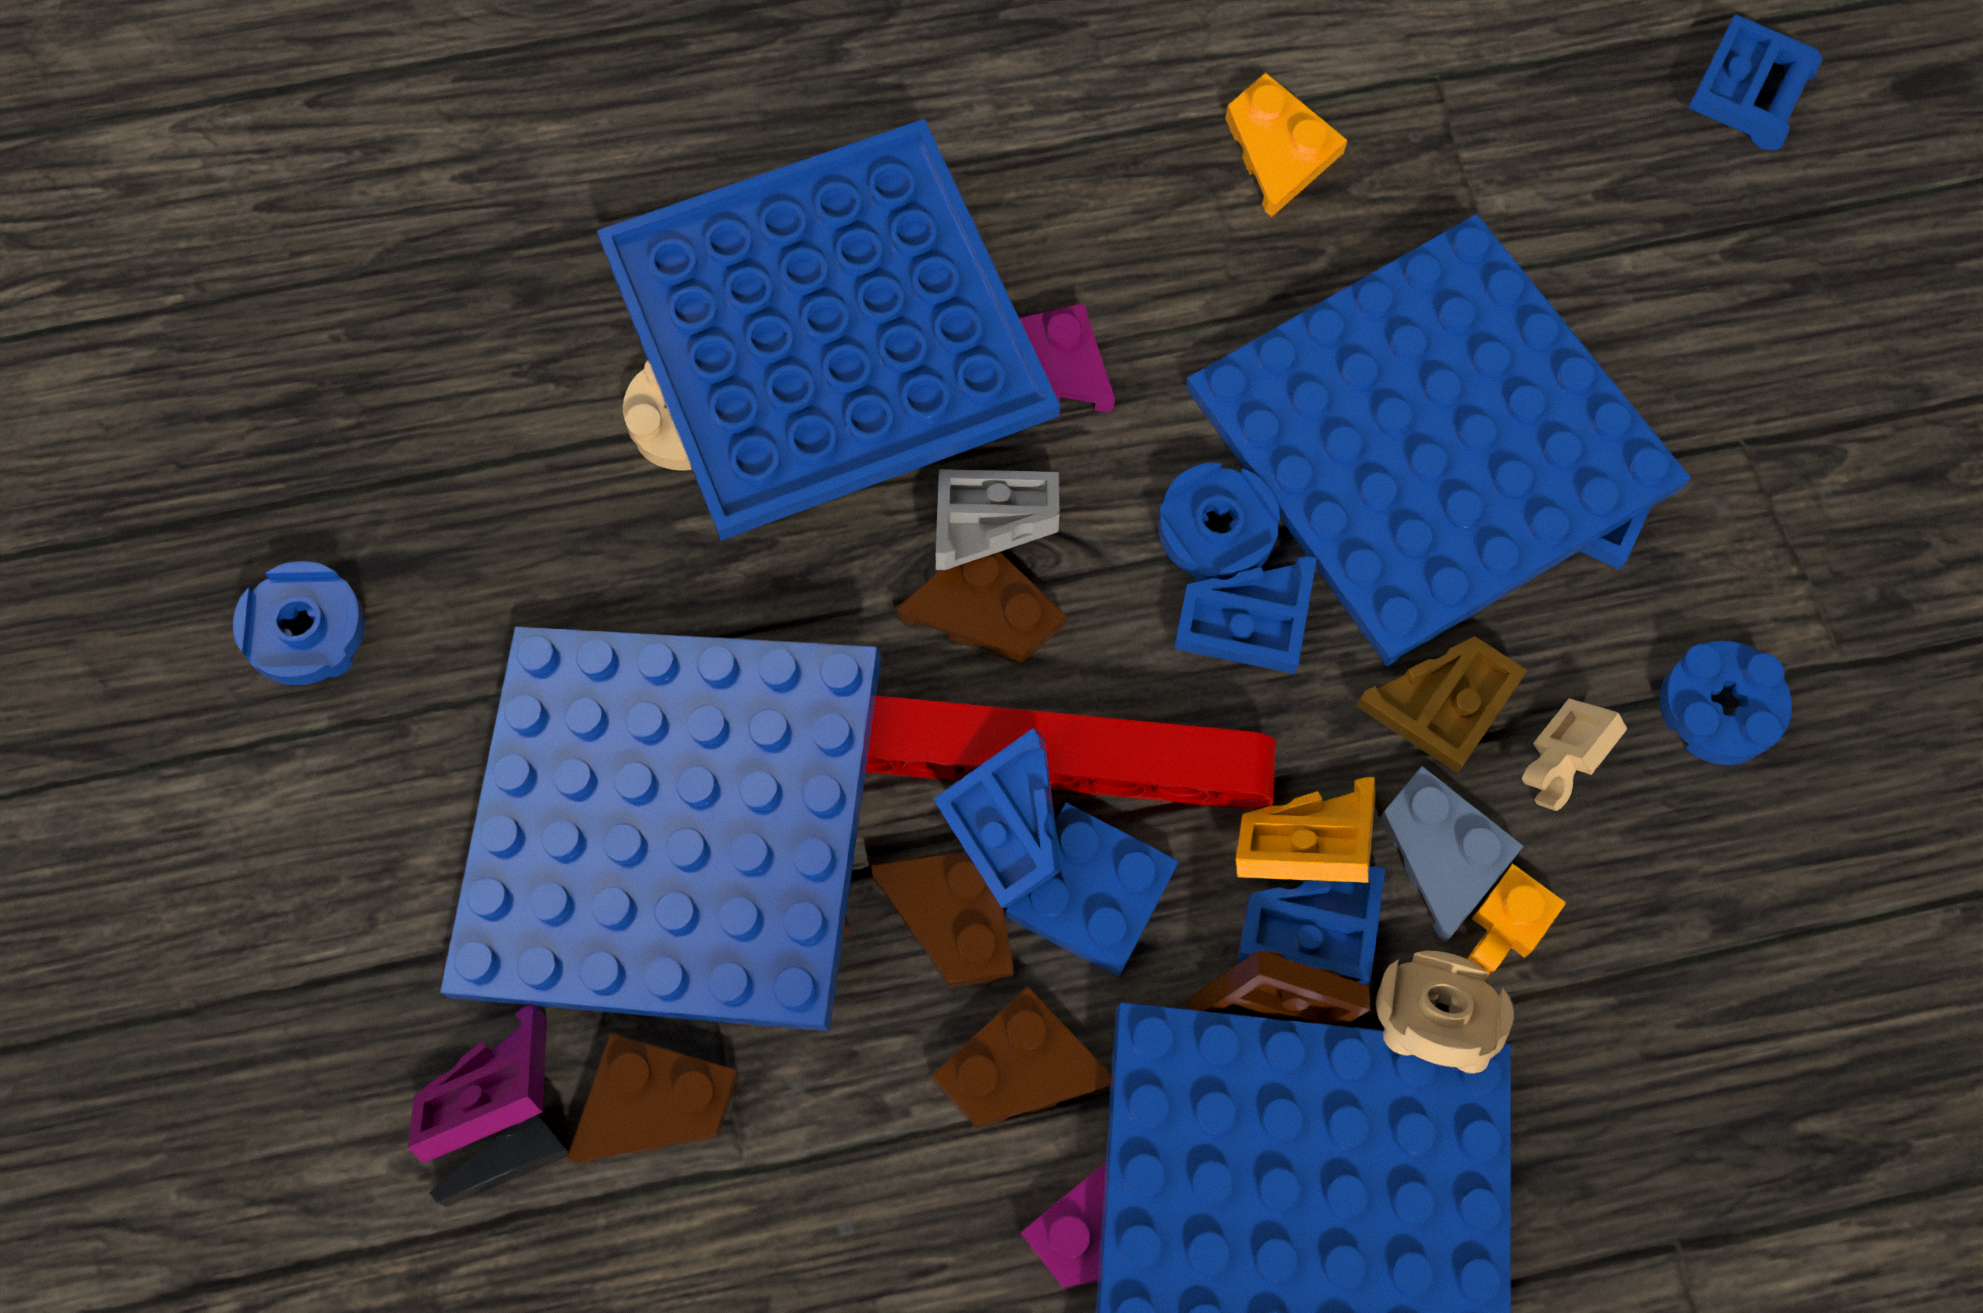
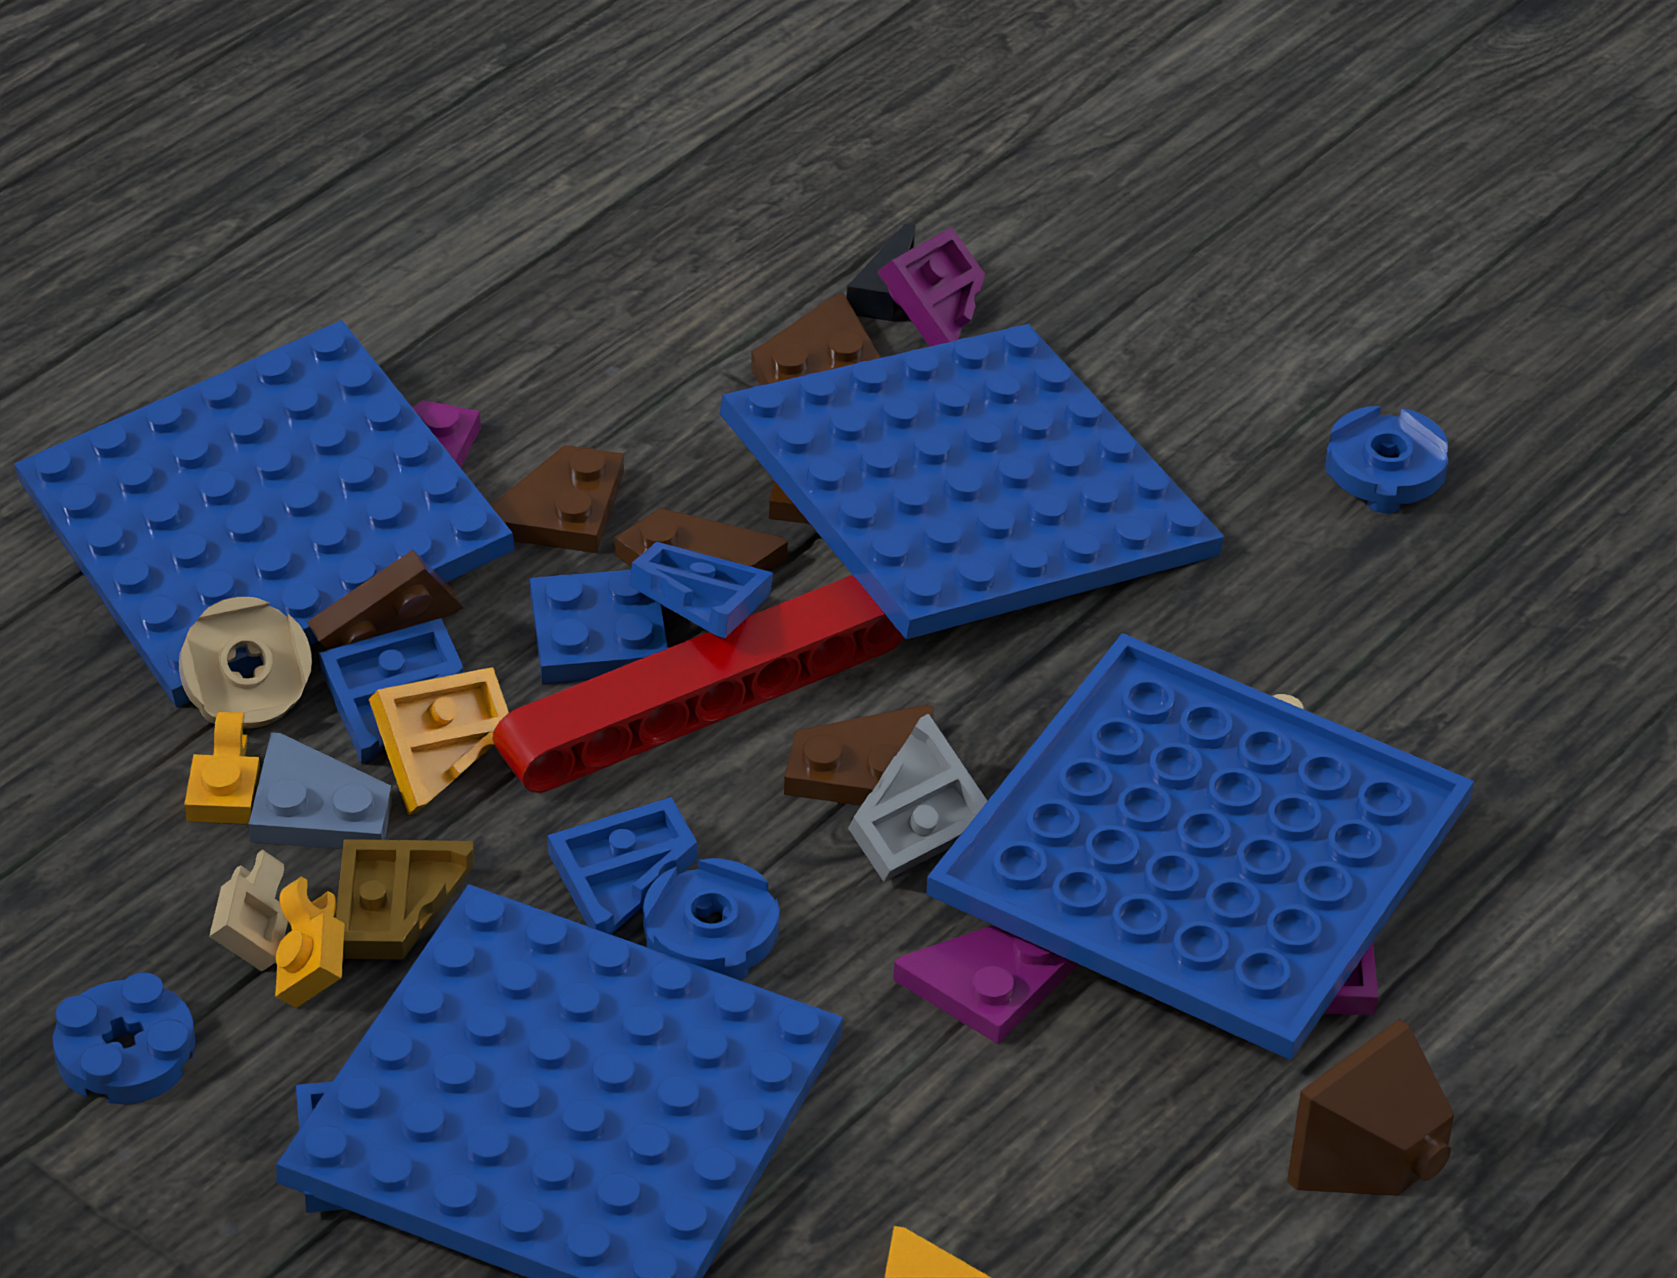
camera: 145 degrees right, 25 degrees down
none -> light orange plate [275,876,345,1008]
none -> reddish brown slope [1287,1018,1454,1196]

